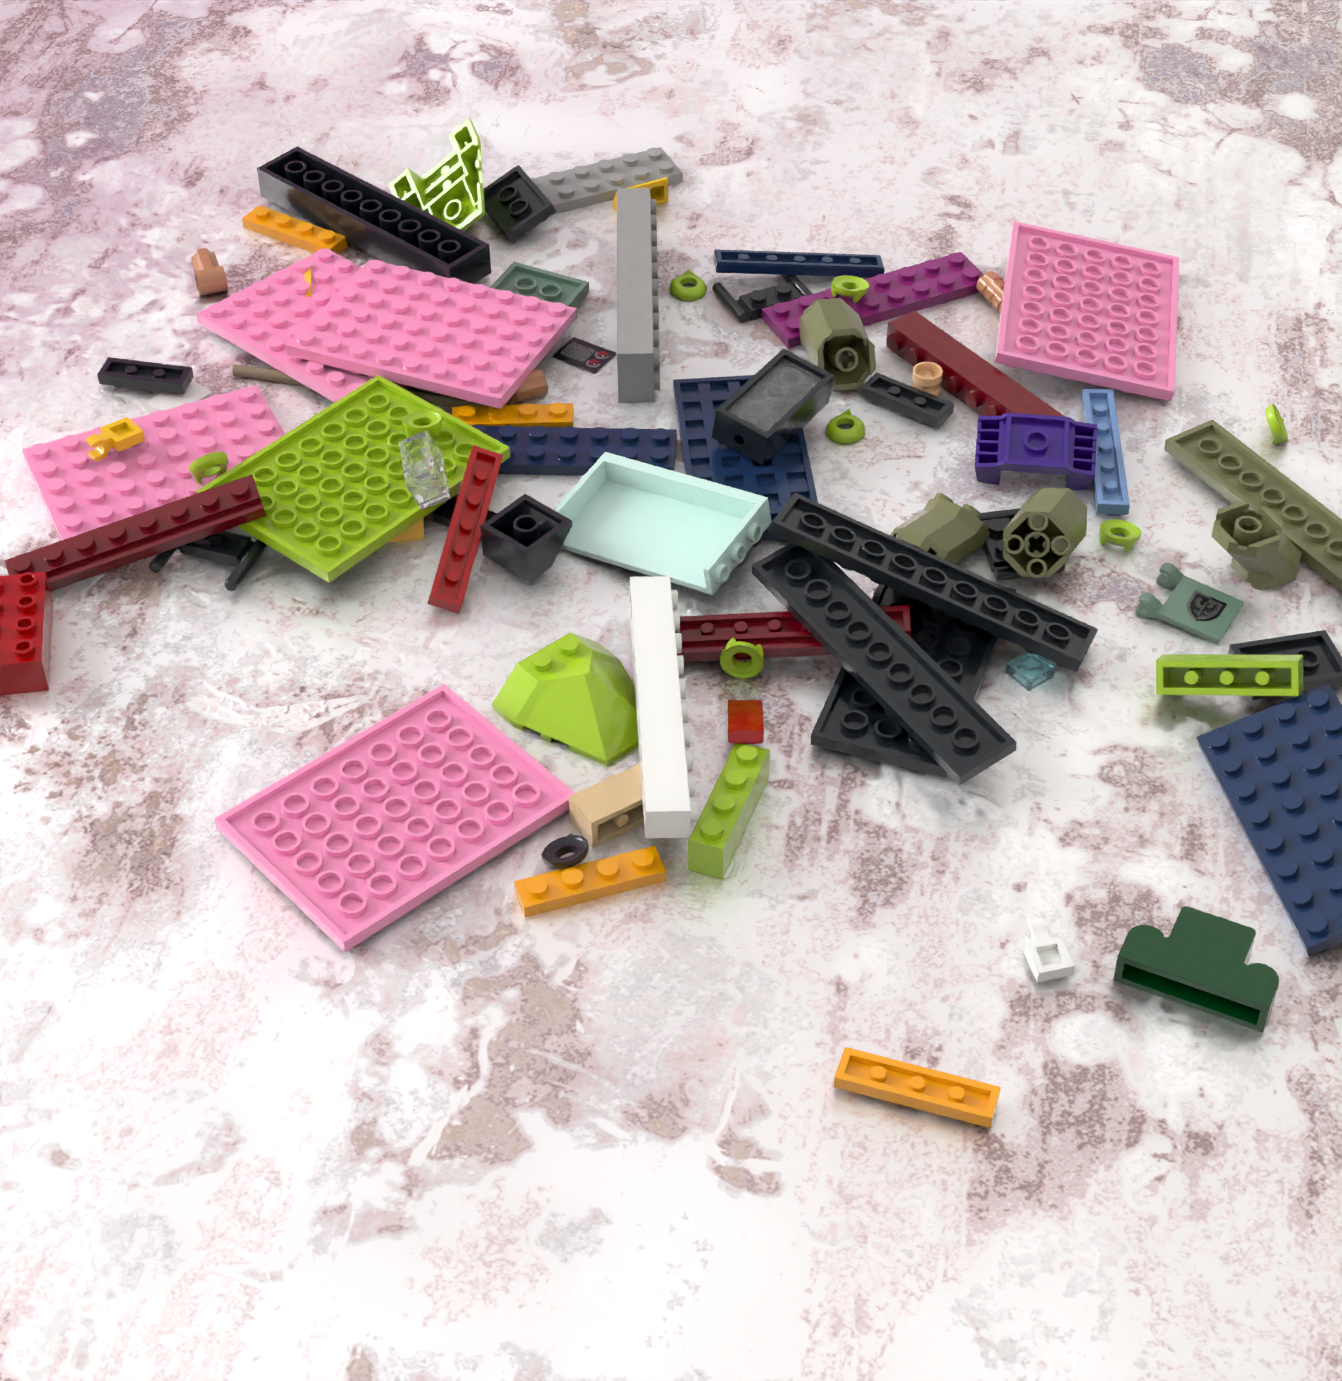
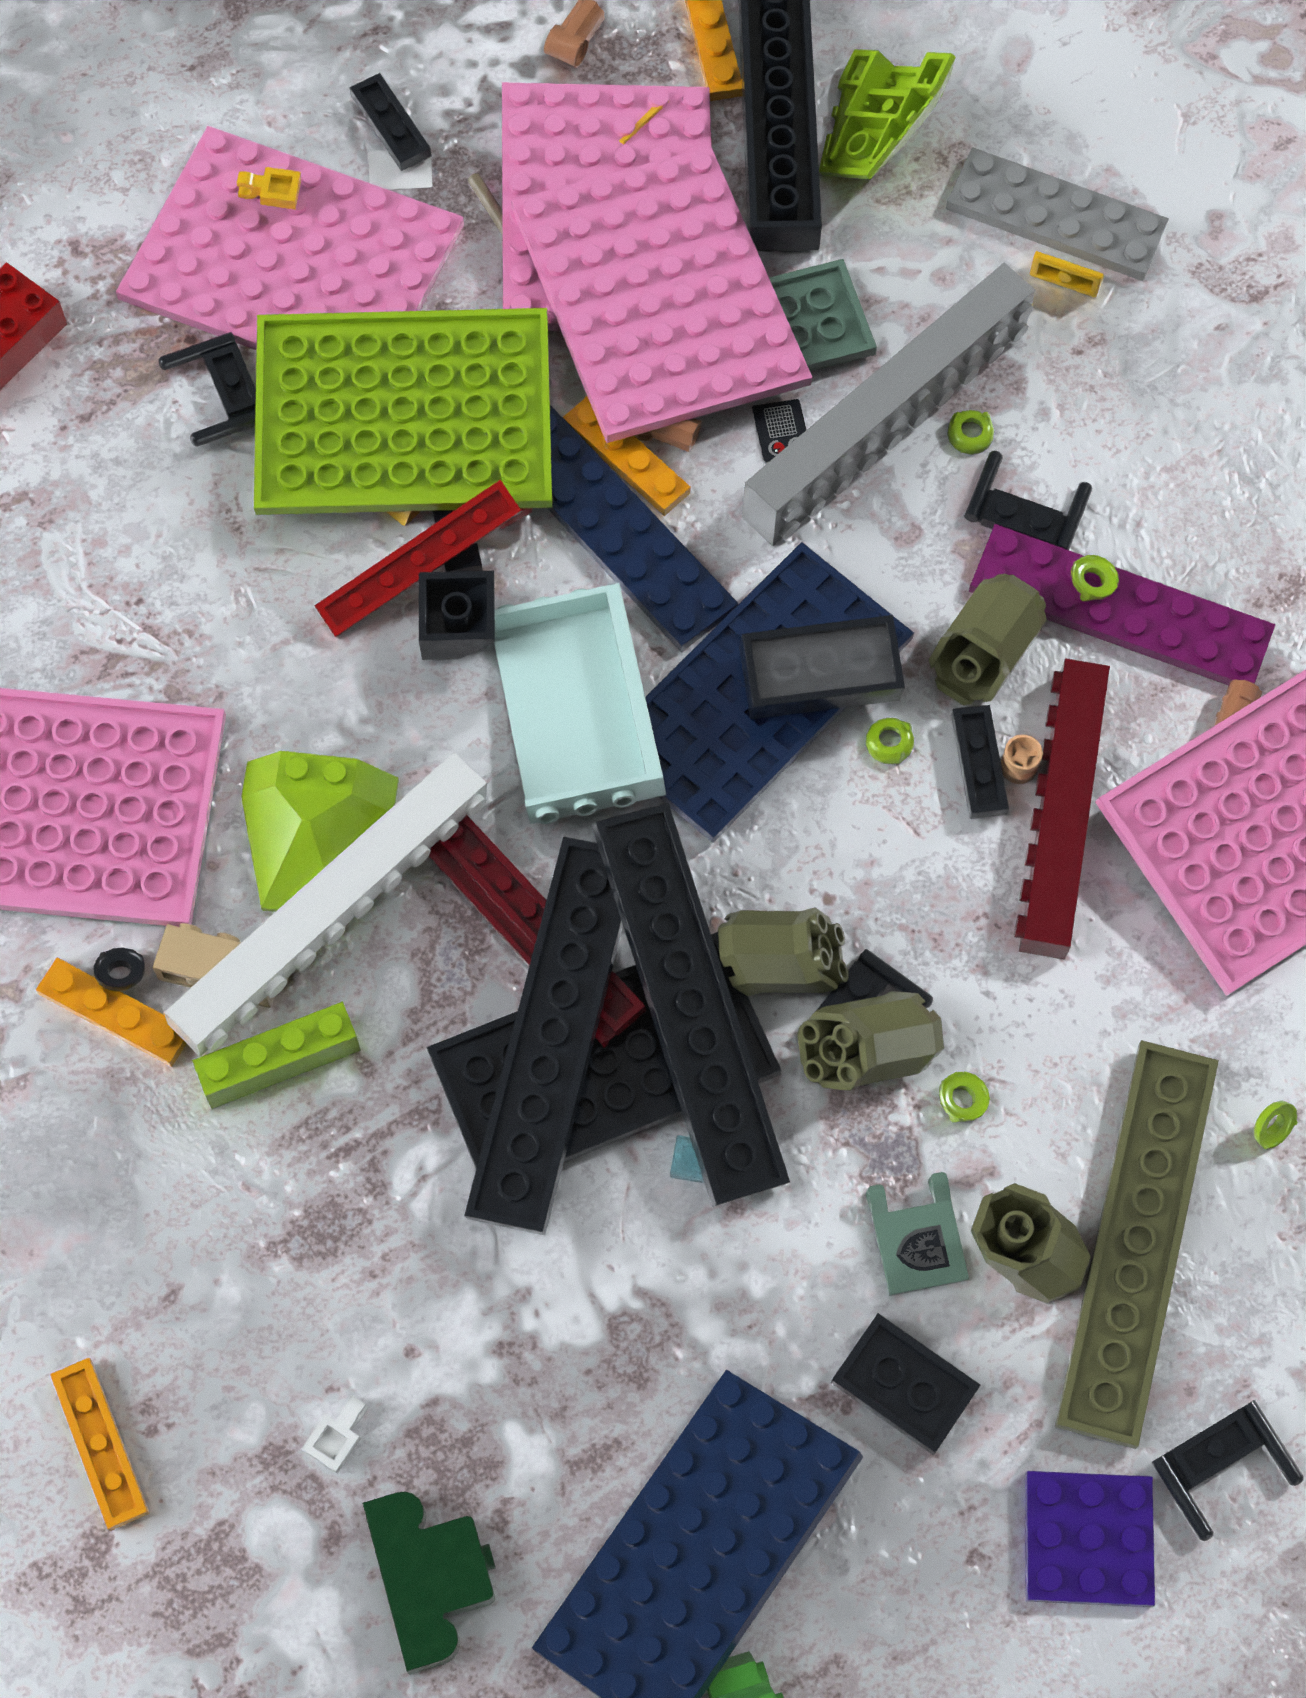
camera: 45 degrees right, 25 degrees up
dark red plate [5,474,267,591] -> none
lime piece [188,452,229,485] -> none
clear brick [398,430,451,510] -> none
lime piece [402,410,443,440] -> none
black plate [484,165,557,243] -> none
dark blue tile [713,249,885,278] -> none
lime piece [720,638,764,679] -> none
red tile [728,700,764,744] -> none
dark purple plate [975,413,1097,490] -> none
medium blue plate [1081,389,1130,515] -> none
lime brick [1156,654,1303,696] -> none

